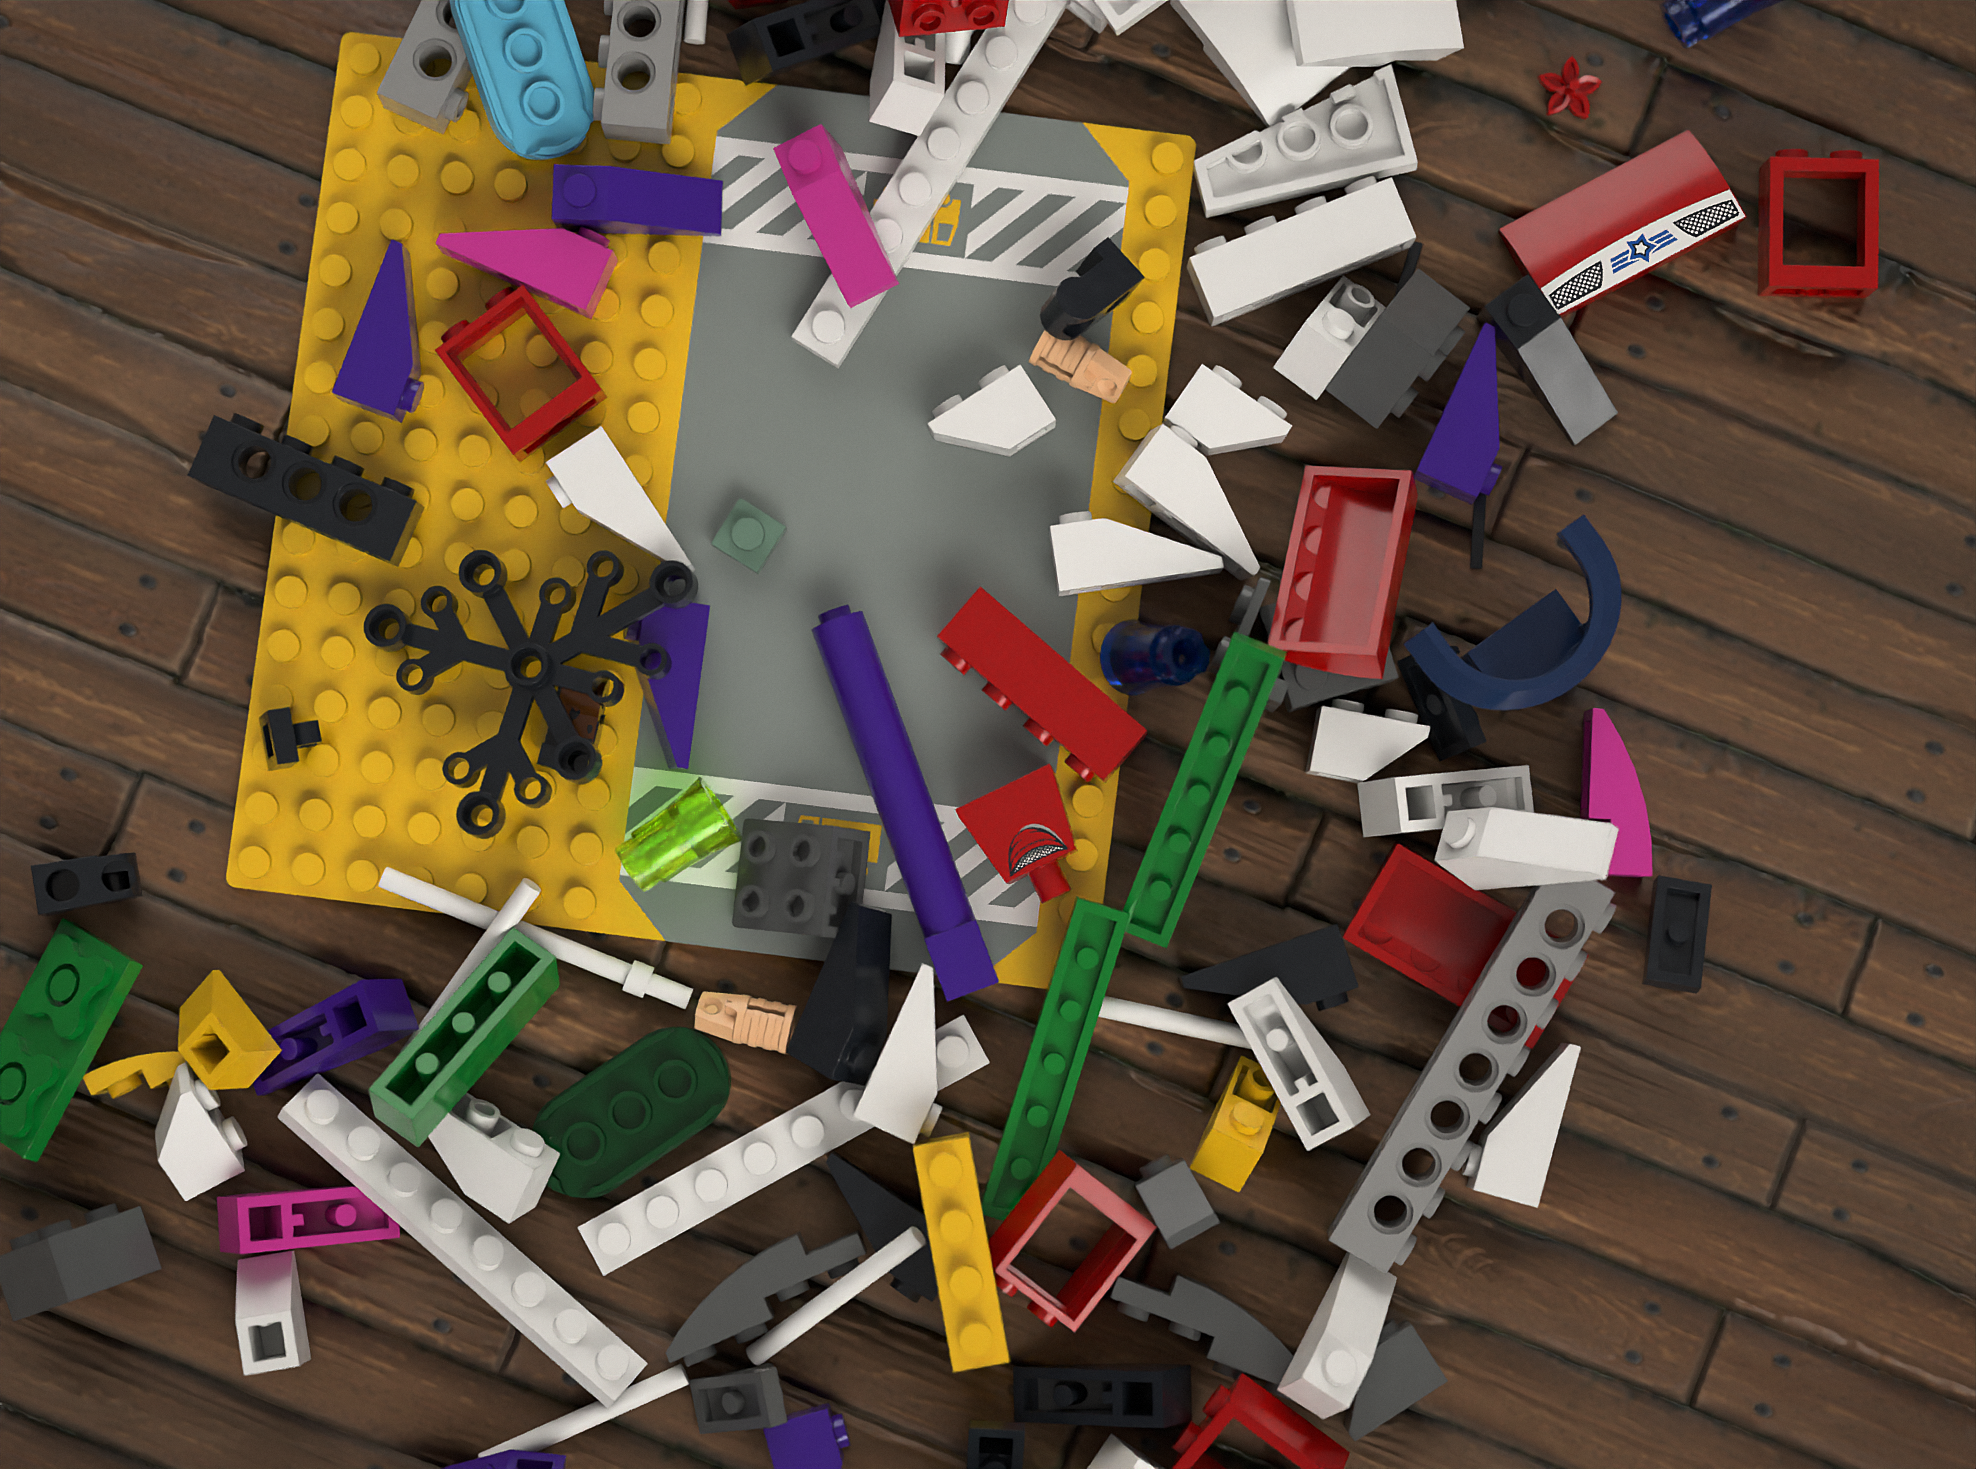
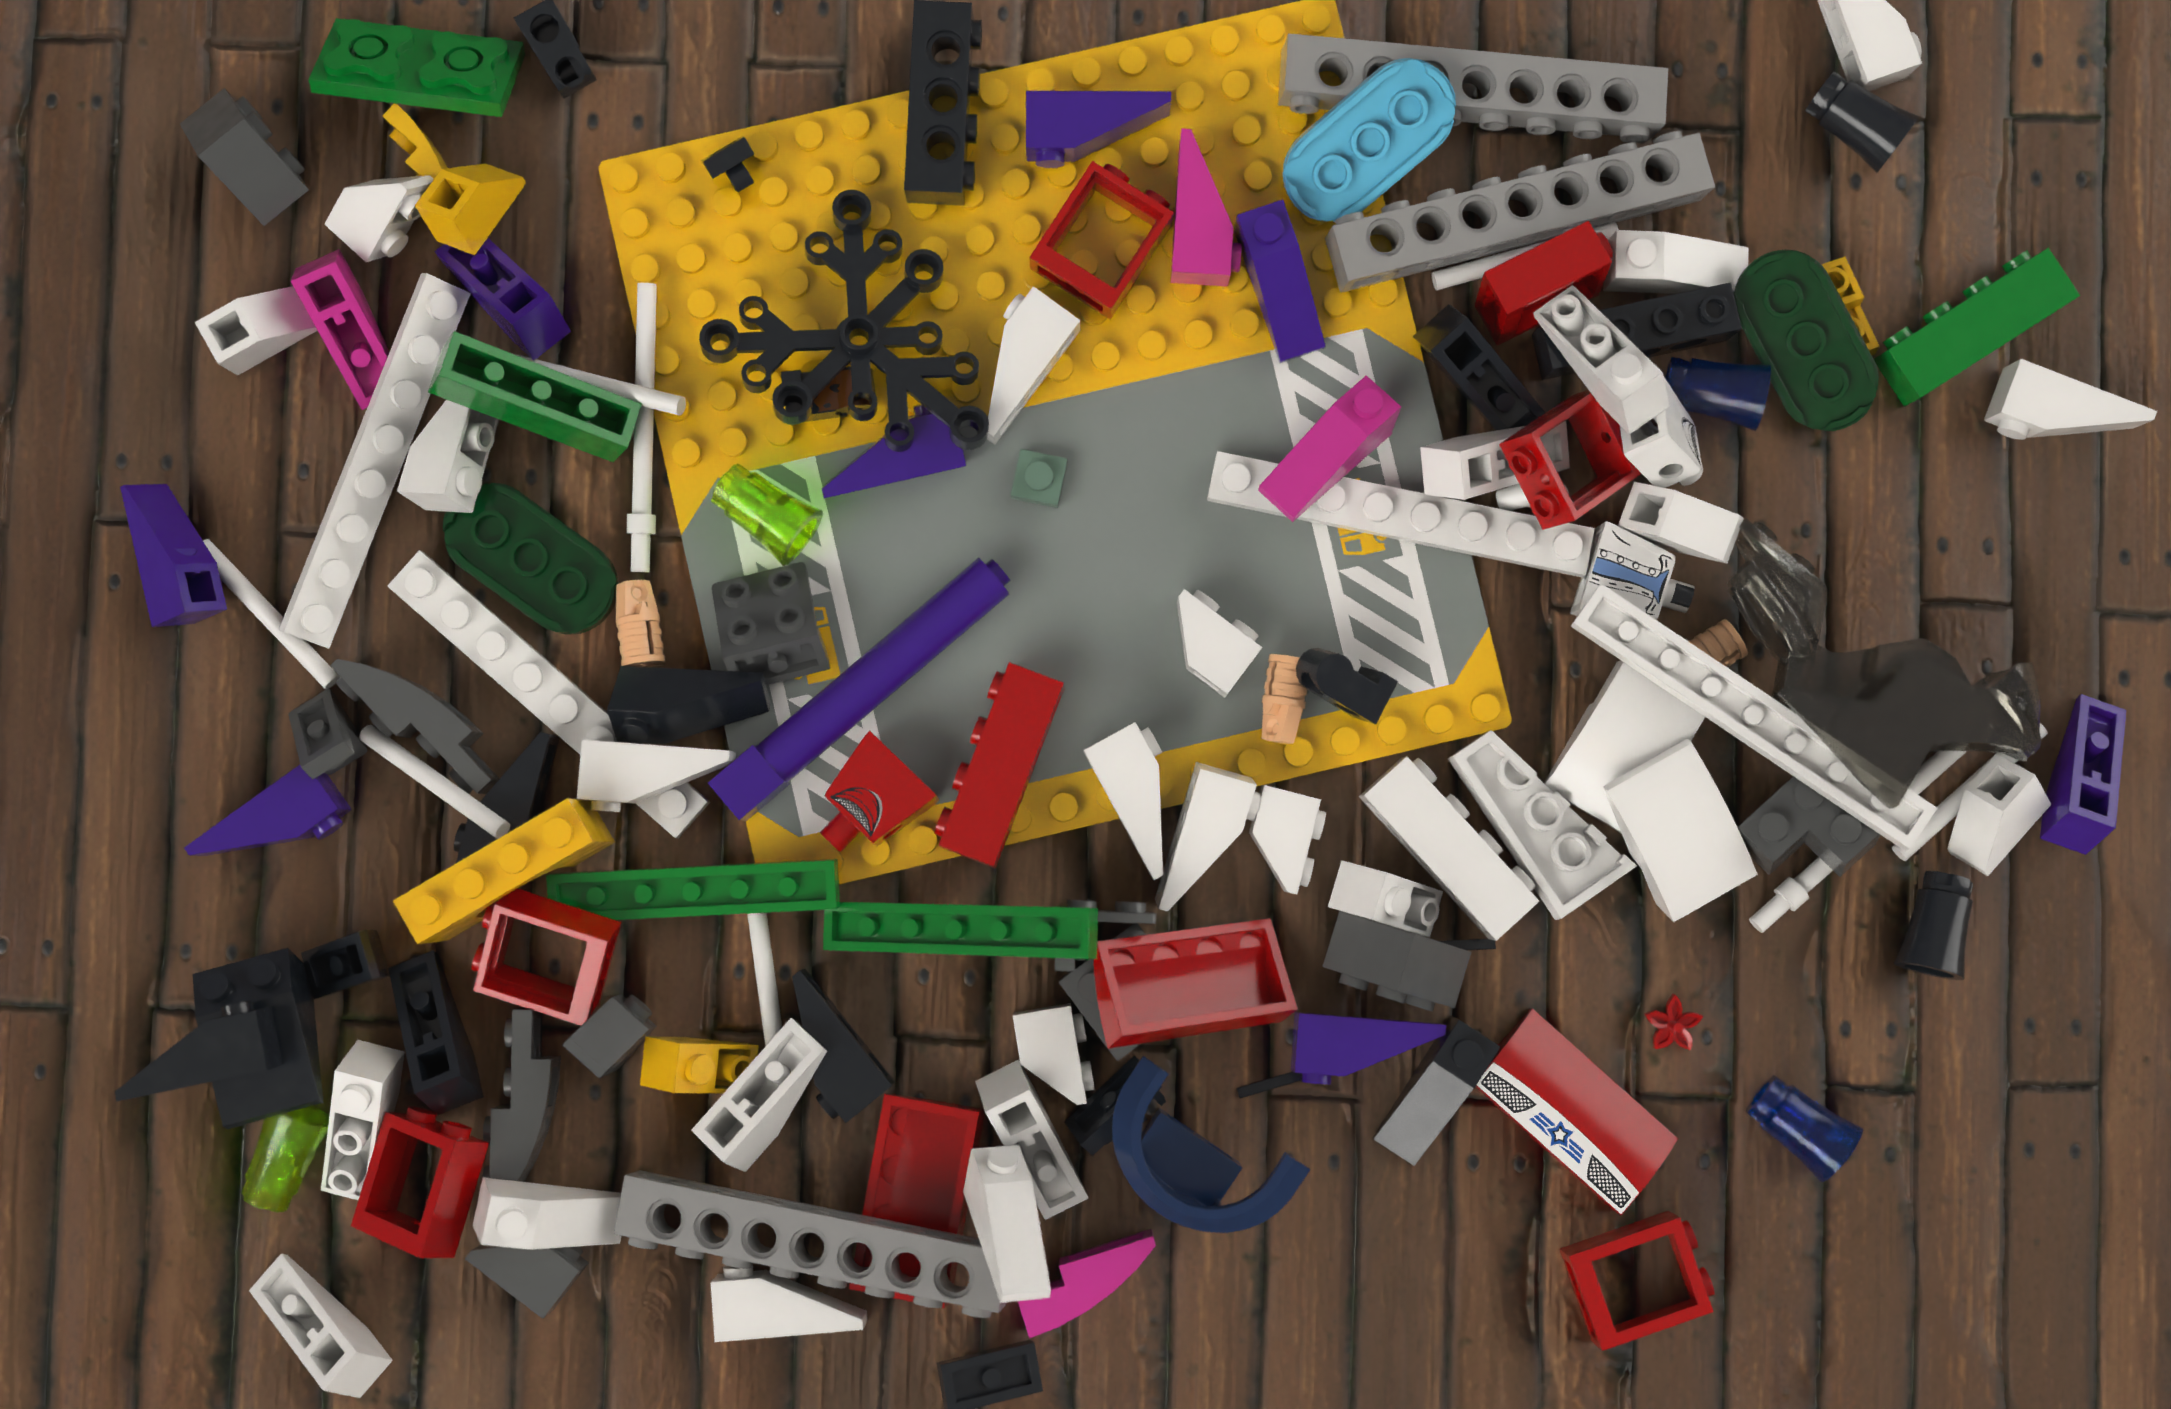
camera: 70 degrees right, 0 degrees up
clear blue plant [1100,619,1210,696] -> none

